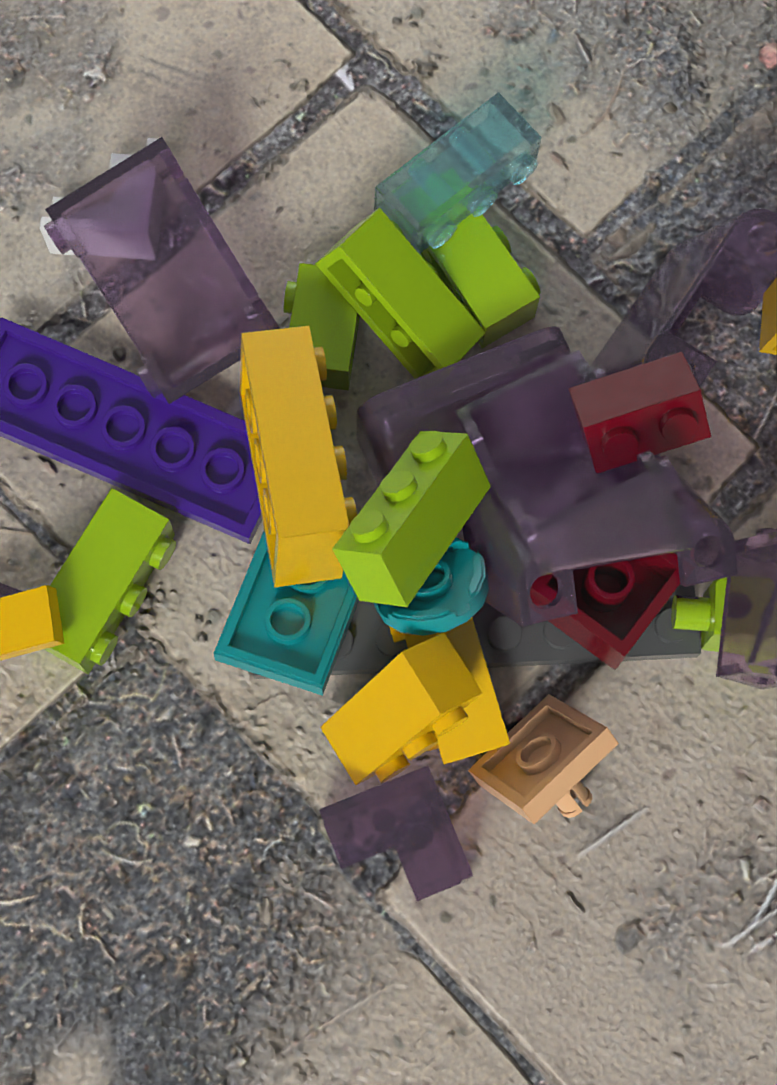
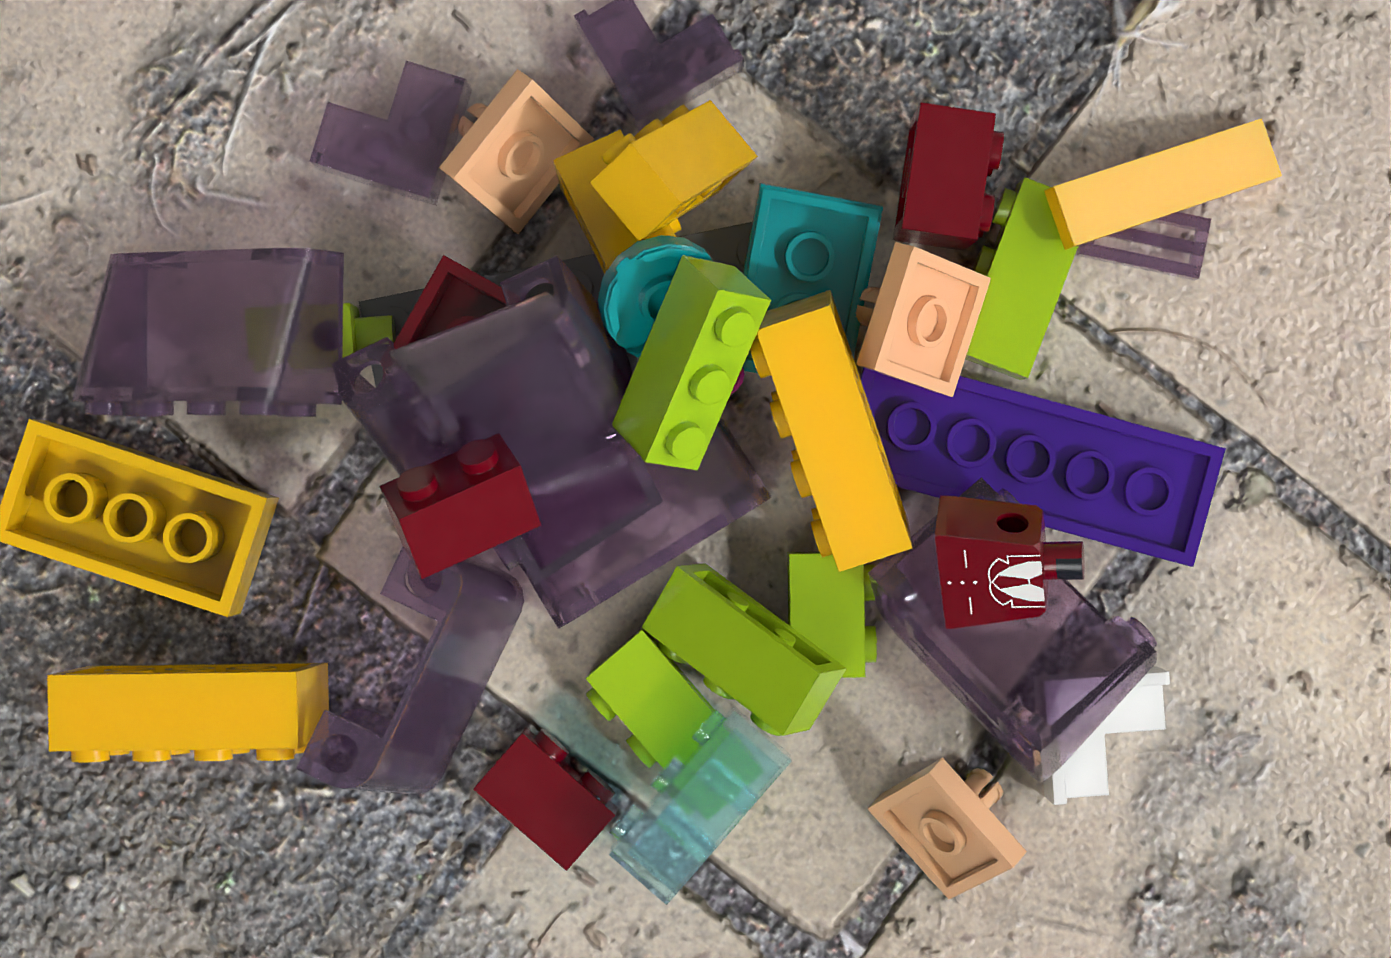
camera: 175 degrees right, 15 degrees up
none -> clear purple panel [309,61,472,206]
none -> dark red brick [473,727,618,871]
none -> light nougat tile [856,242,991,397]
none -> light nougat tile [867,758,1027,900]
none -> dark red brick [892,102,1004,251]
none -> dark red torso [935,496,1085,629]

